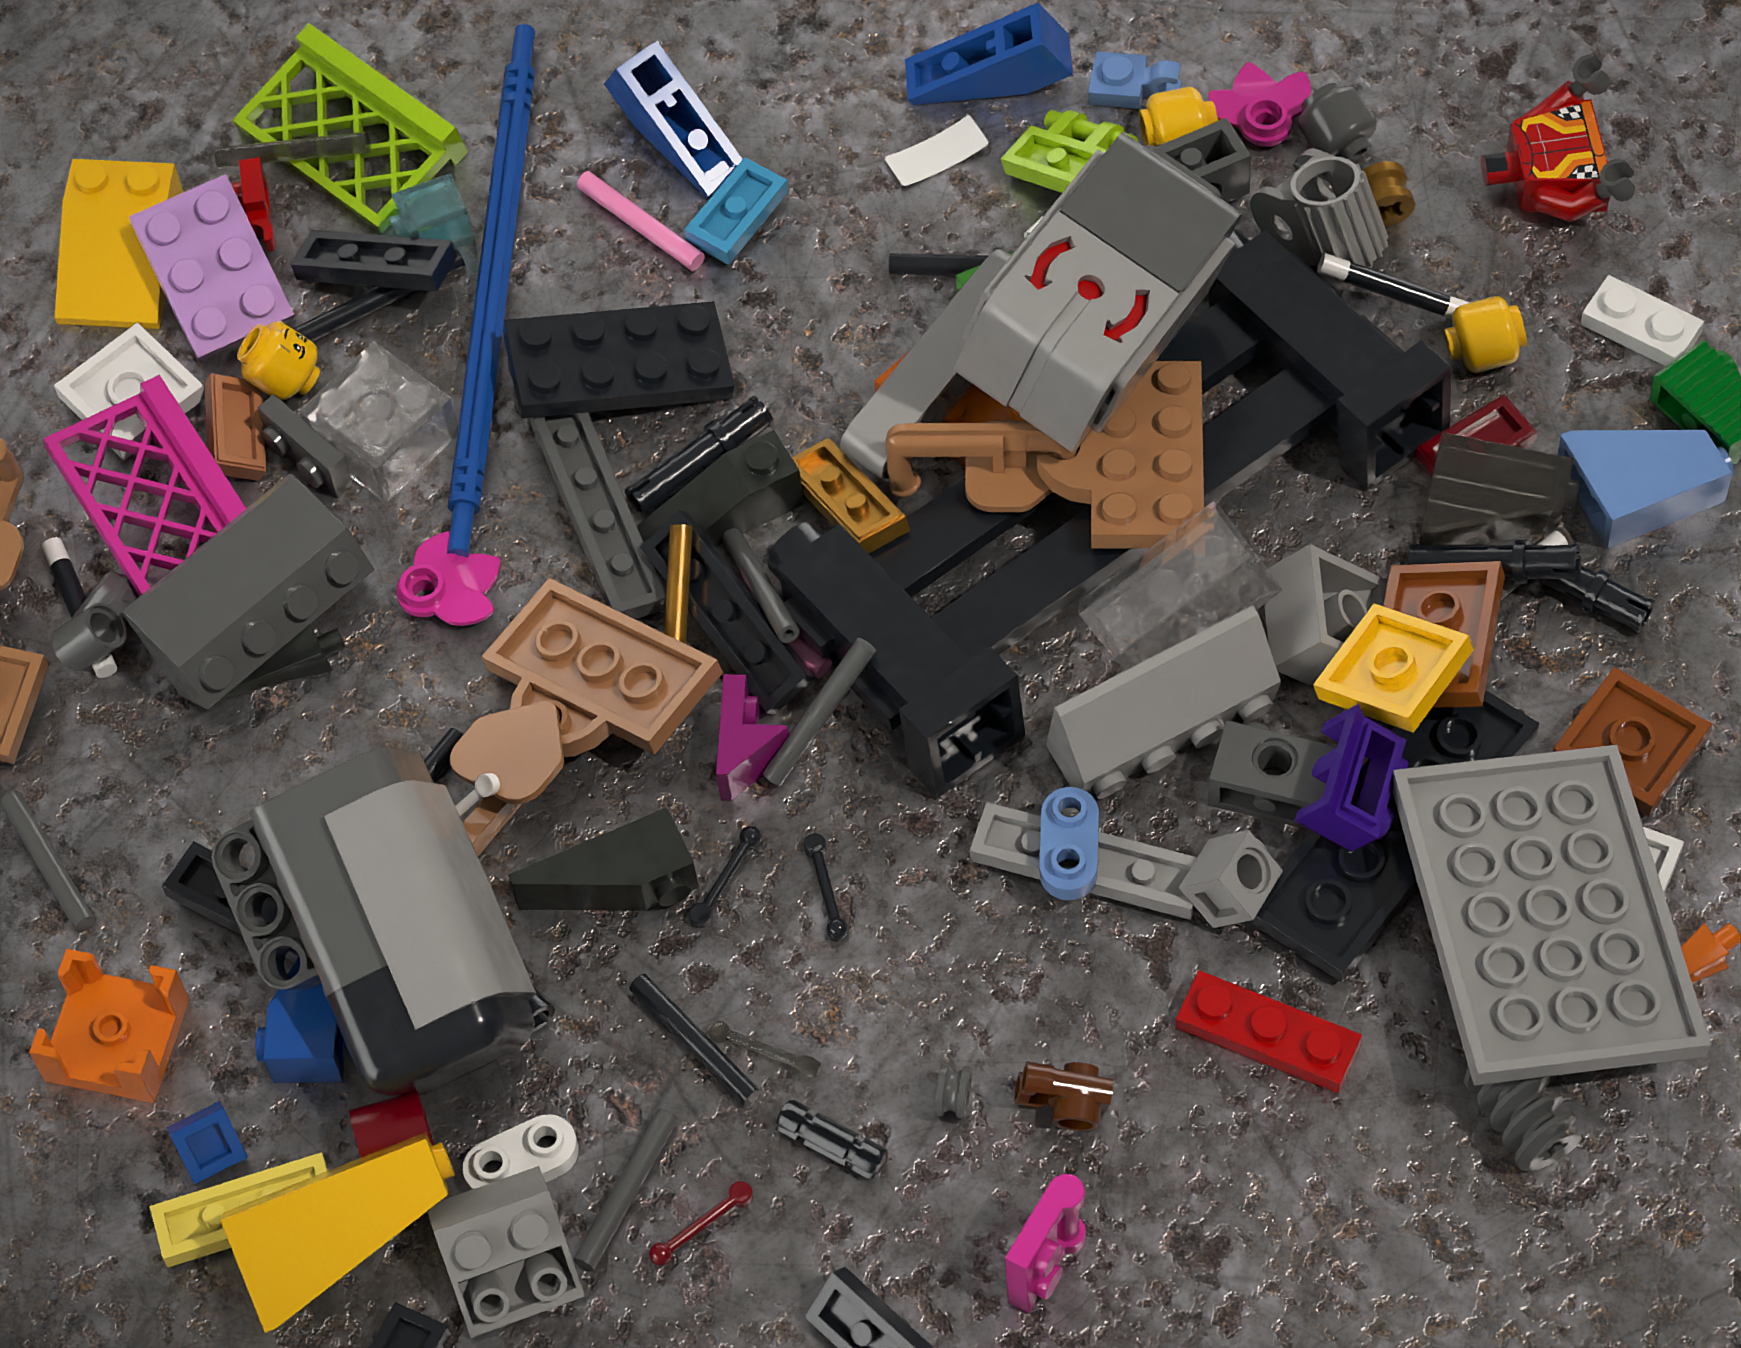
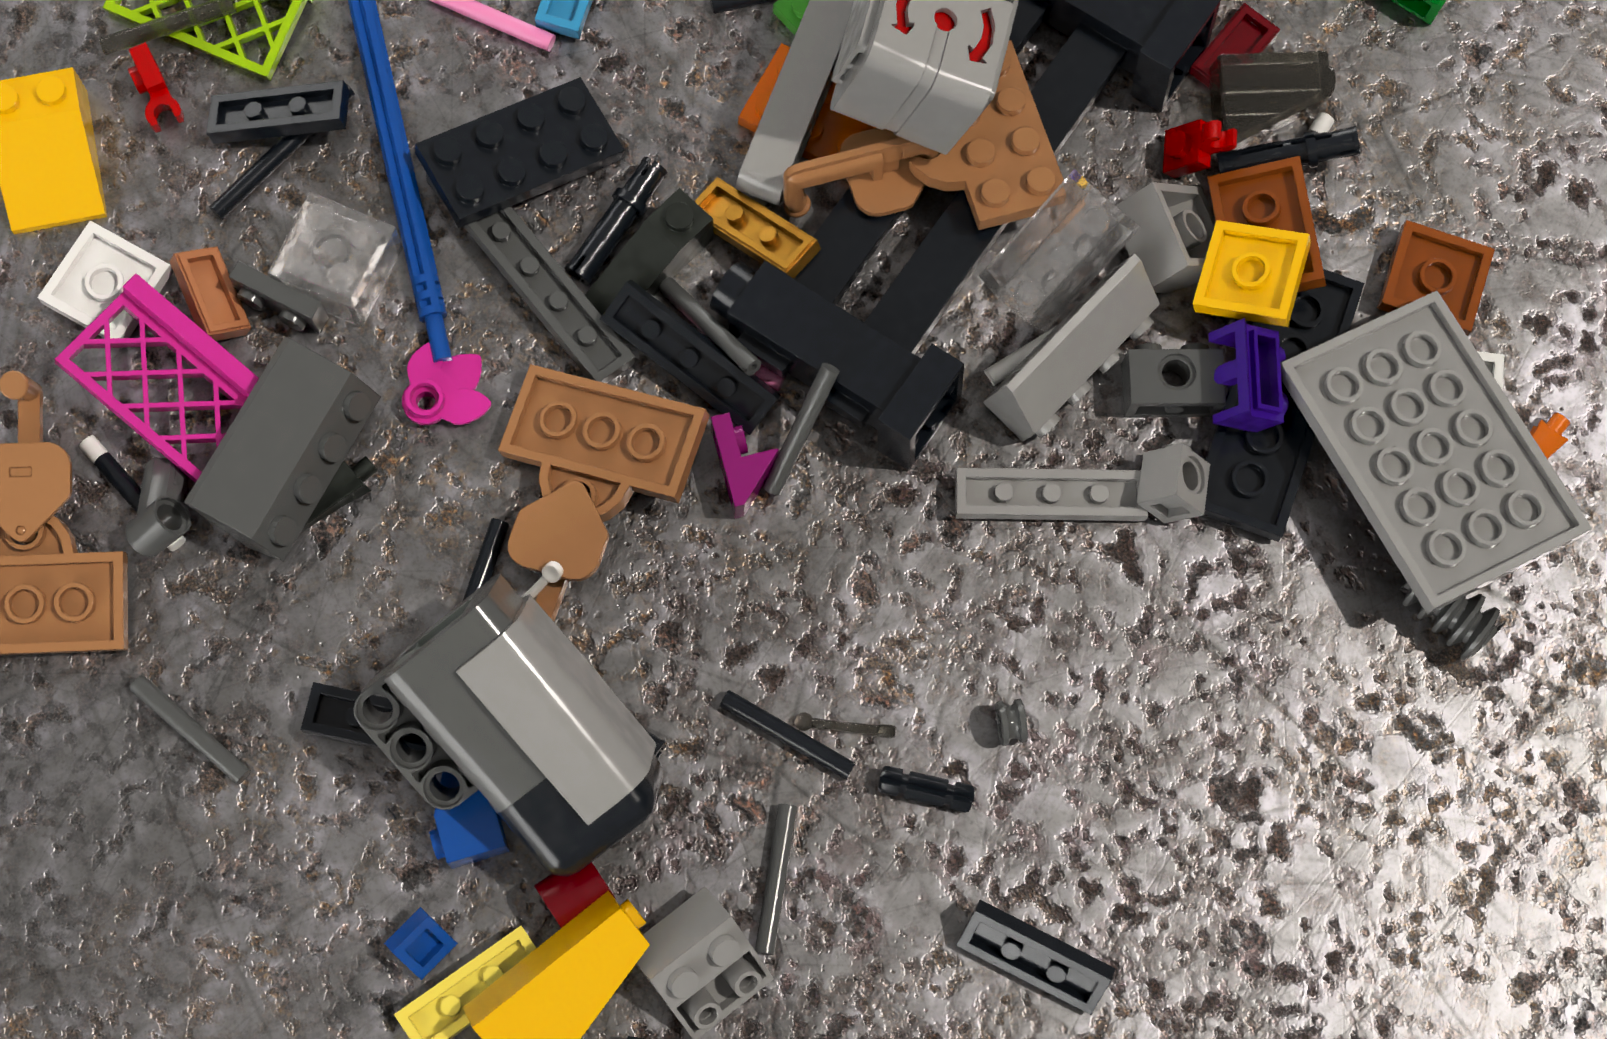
camera: 30 degrees left, 15 degrees up
orange panel [29,949,190,1103] -> none
lavender plate [129,174,294,362] -> none
yellow head [237,321,320,401] -> none
clear light blue brick [388,173,475,249] -> none
white plate [463,1114,579,1190] -> none
pearl dark grey slope [508,807,699,911] -> none
dark red hinge [649,1181,753,1266] -> none
pearl gold bar [664,525,692,644] -> none
black hinge [689,826,762,928] -> none
black hinge [803,833,849,940] -> none
dark pink plate [1005,1174,1086,1314] -> none
reddish brown plate [1014,1061,1113,1132] -> none
medium blue plate [1039,787,1099,900] -> none
red plate [1176,970,1362,1094] -> none
black pin [1538,566,1656,633] -> none
medium blue slope [1556,430,1734,549] -> none
none -> red plate [1163,119,1237,179]

